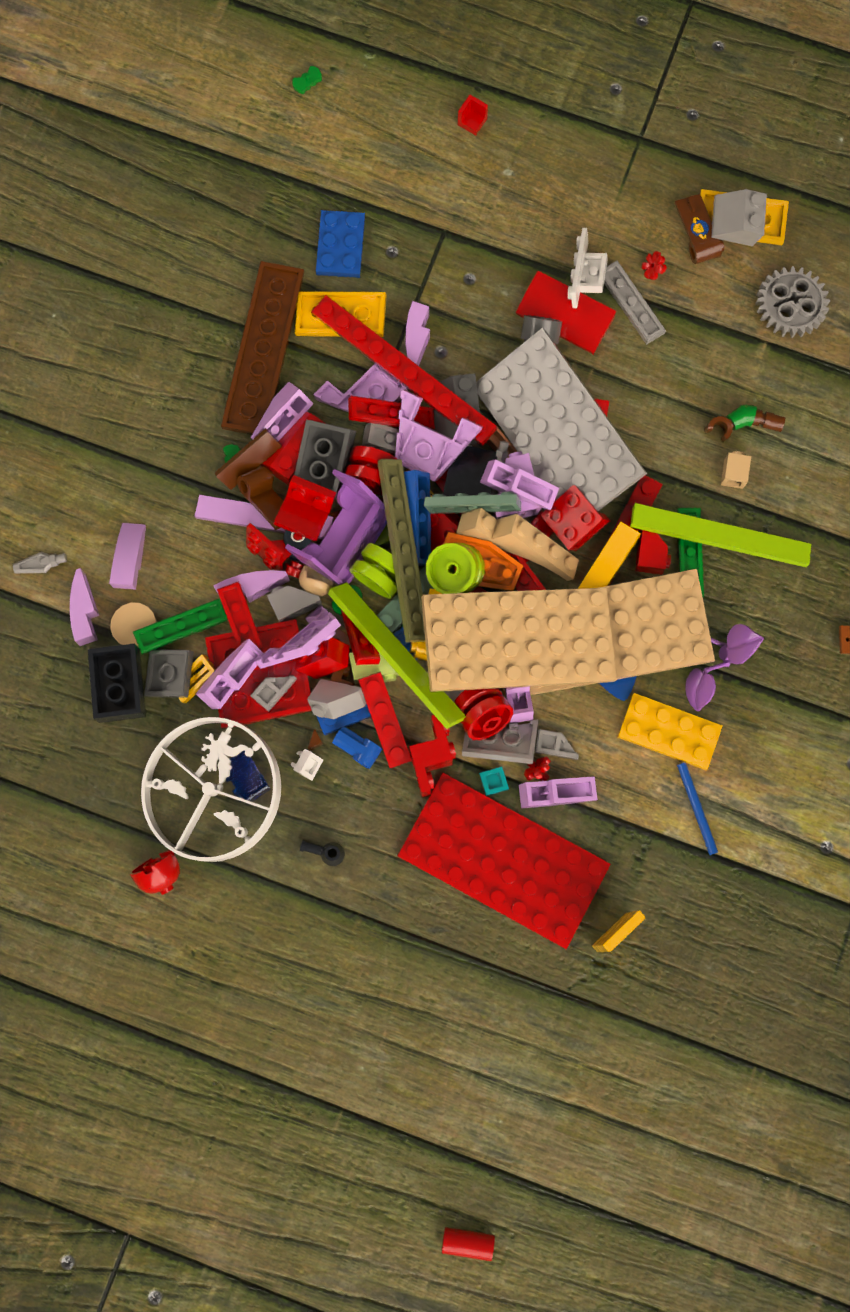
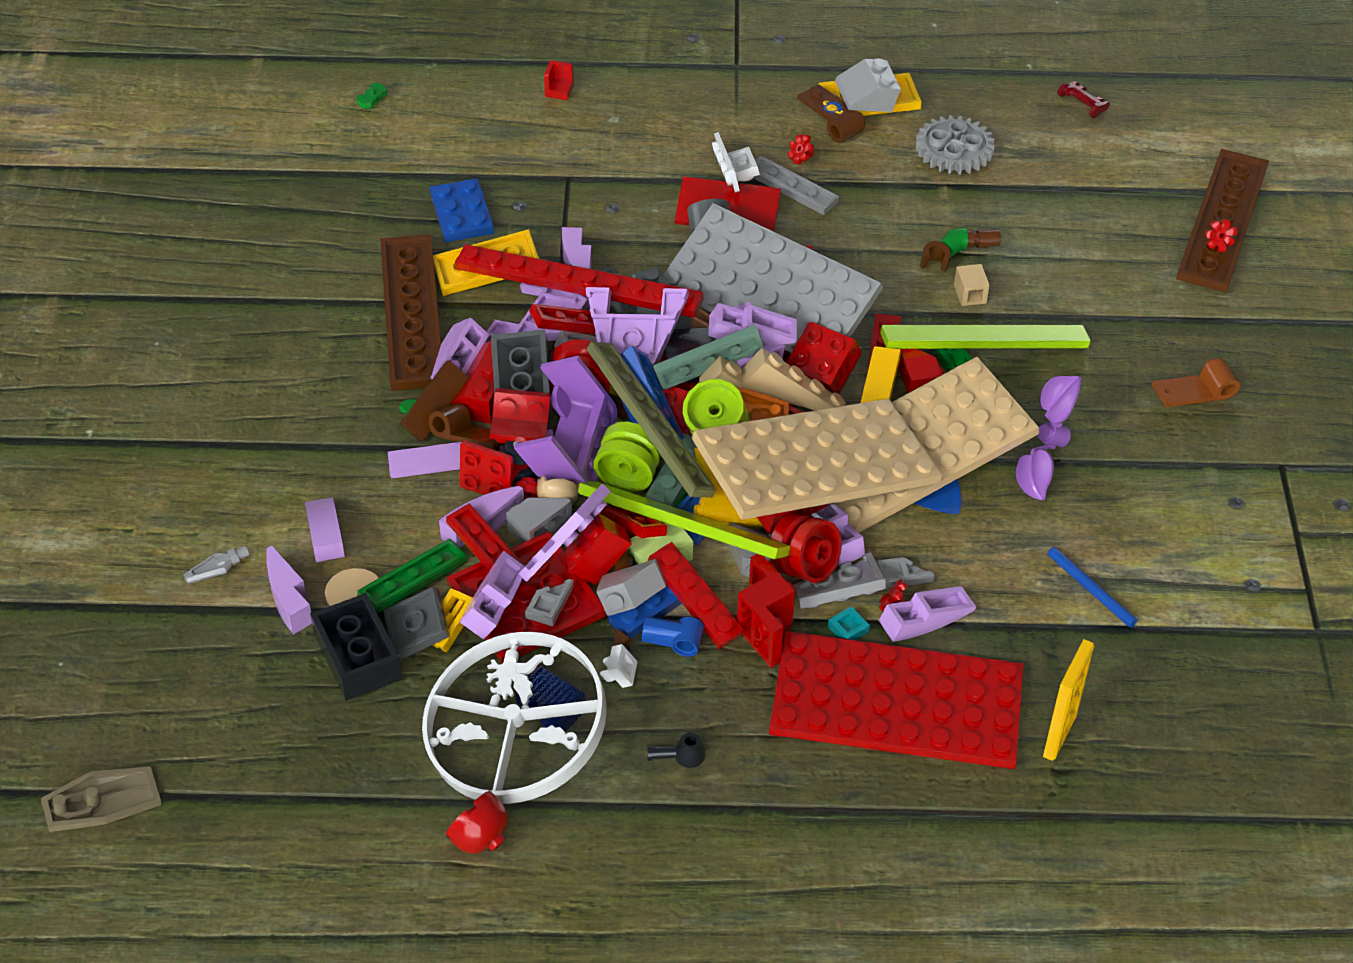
camera: 20 degrees left, 30 degrees down
yellow plate [617,693,722,770] -> none

